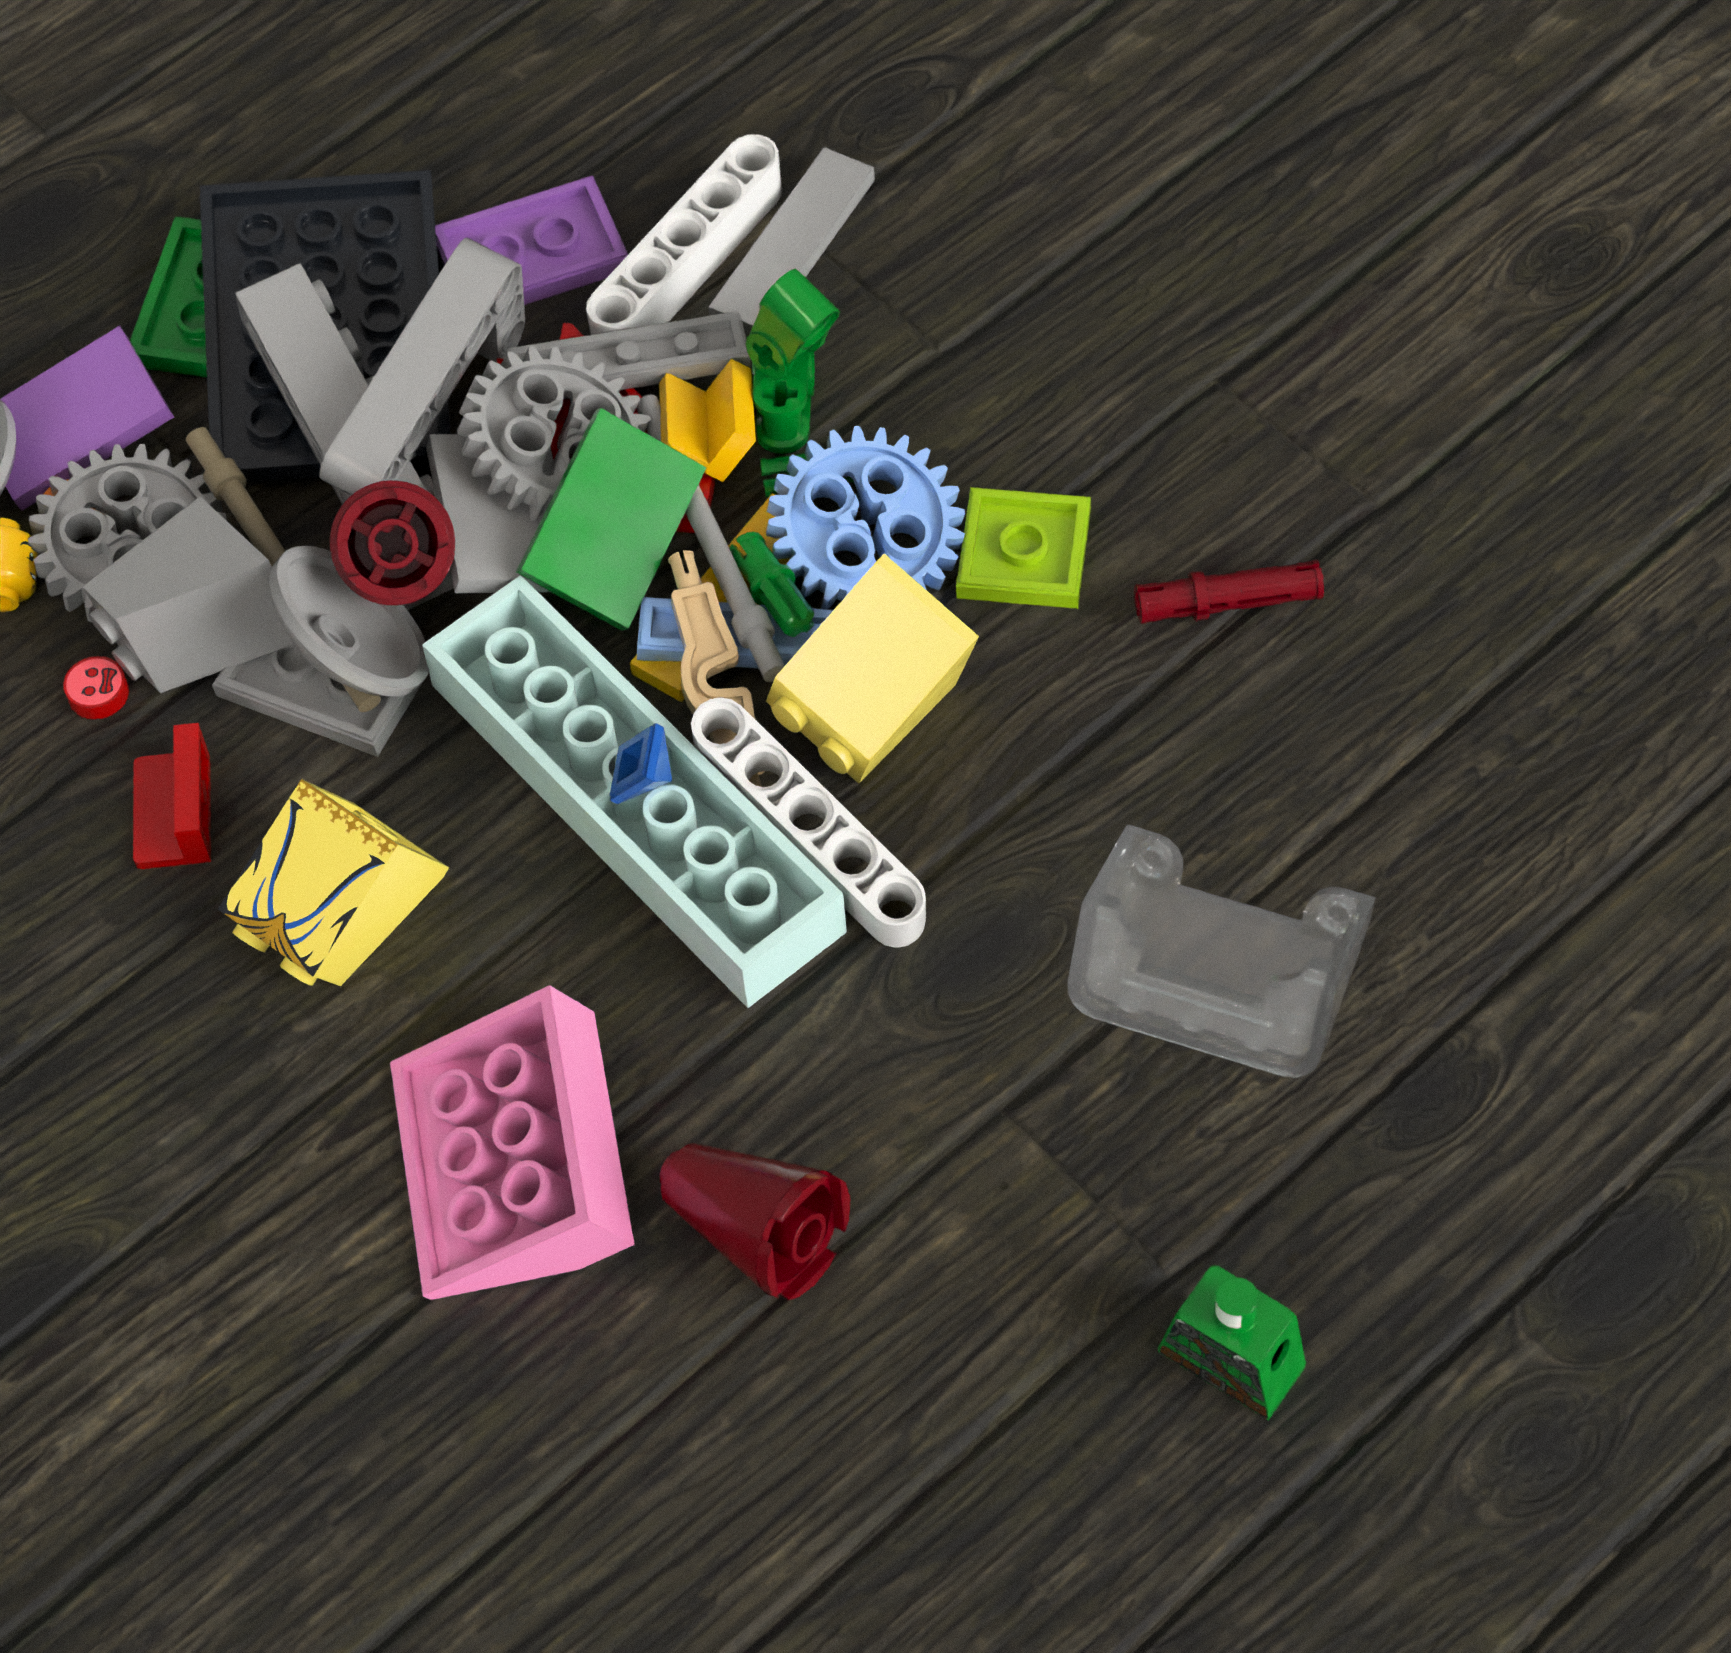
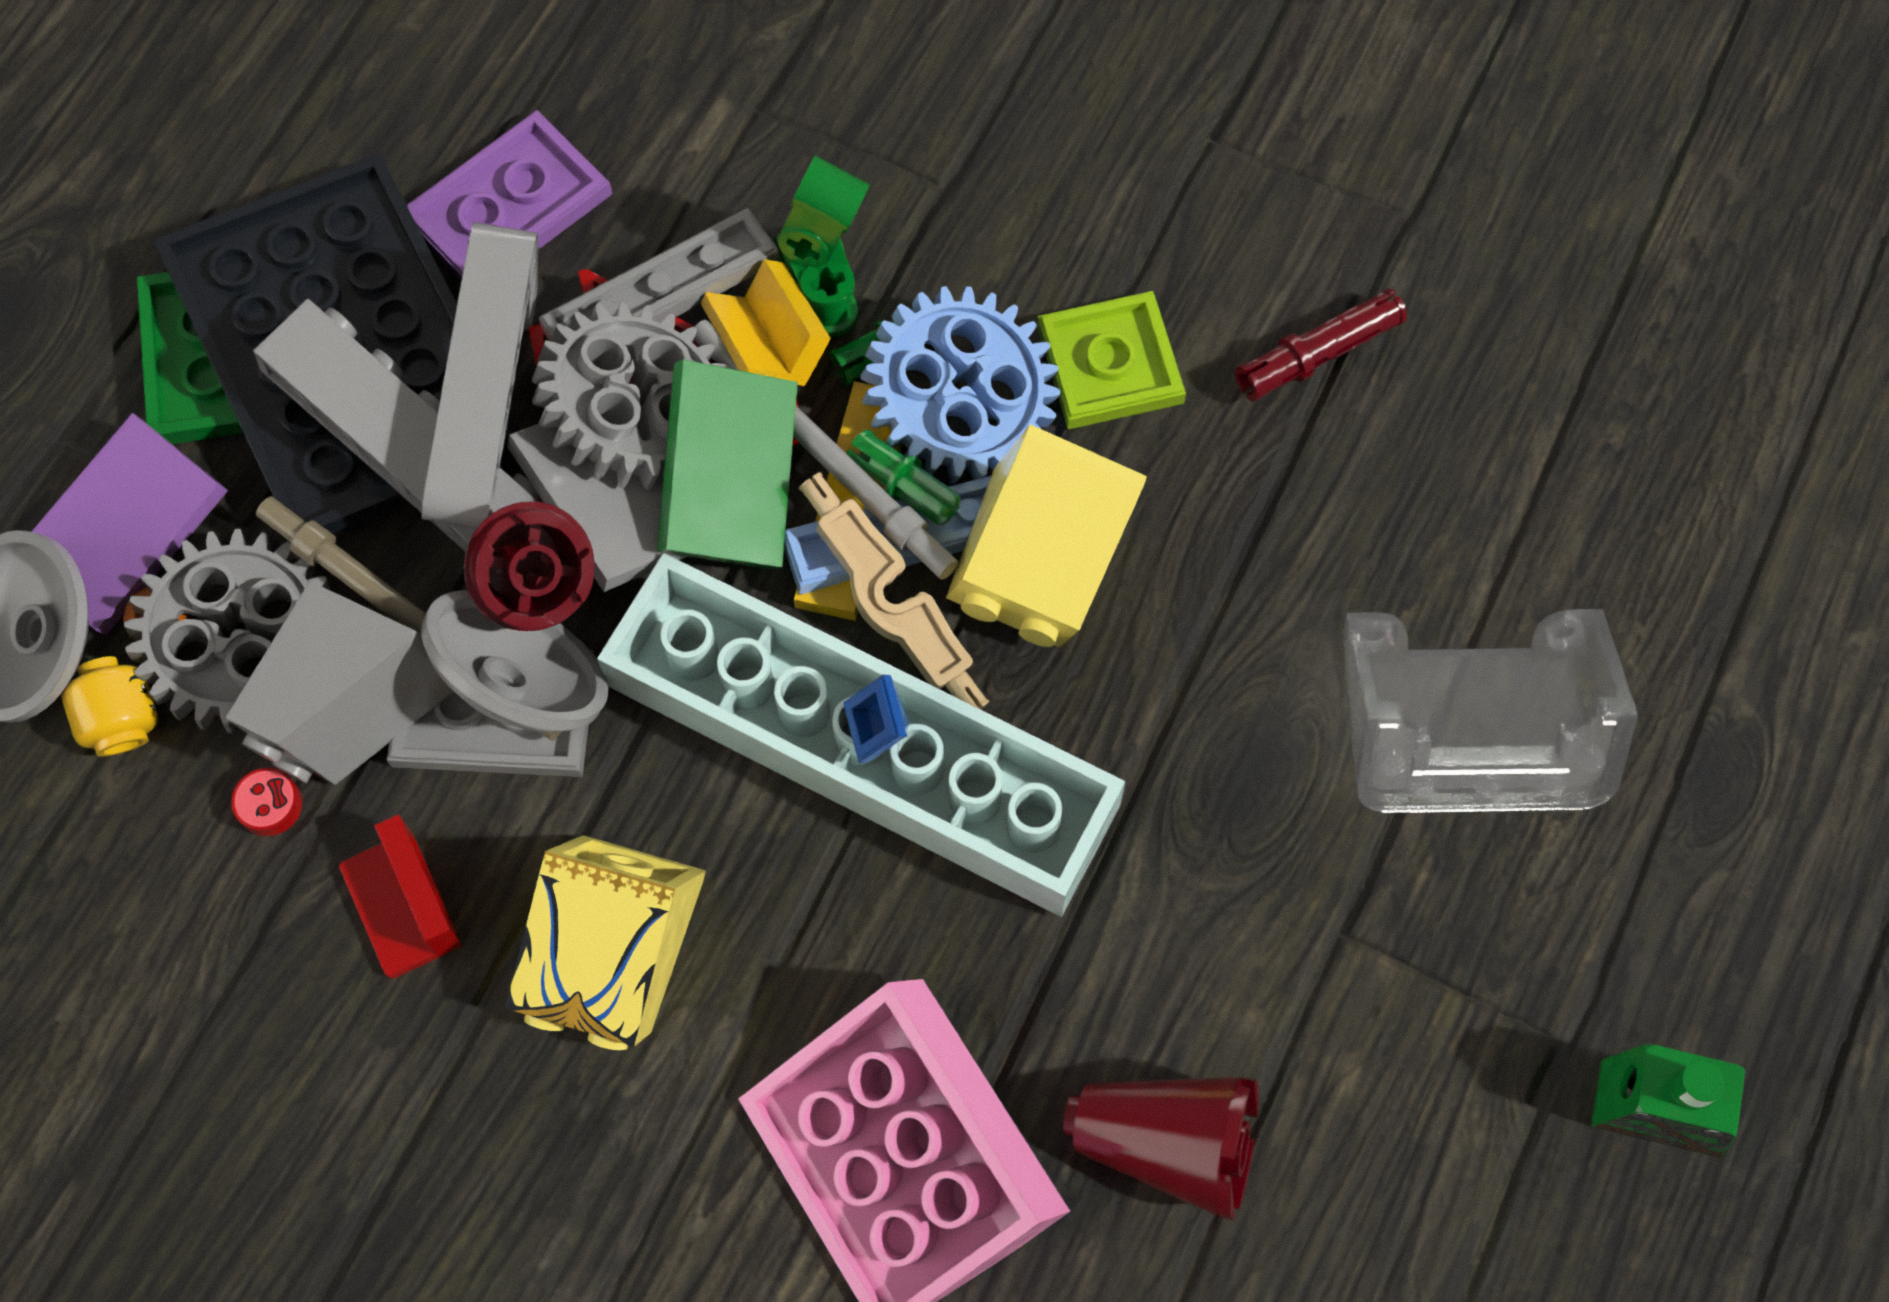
camera: 25 degrees left, 10 degrees up
white beam [586,135,782,335] -> none
white beam [691,697,926,948] -> none
light grey tile [709,147,874,336] -> none

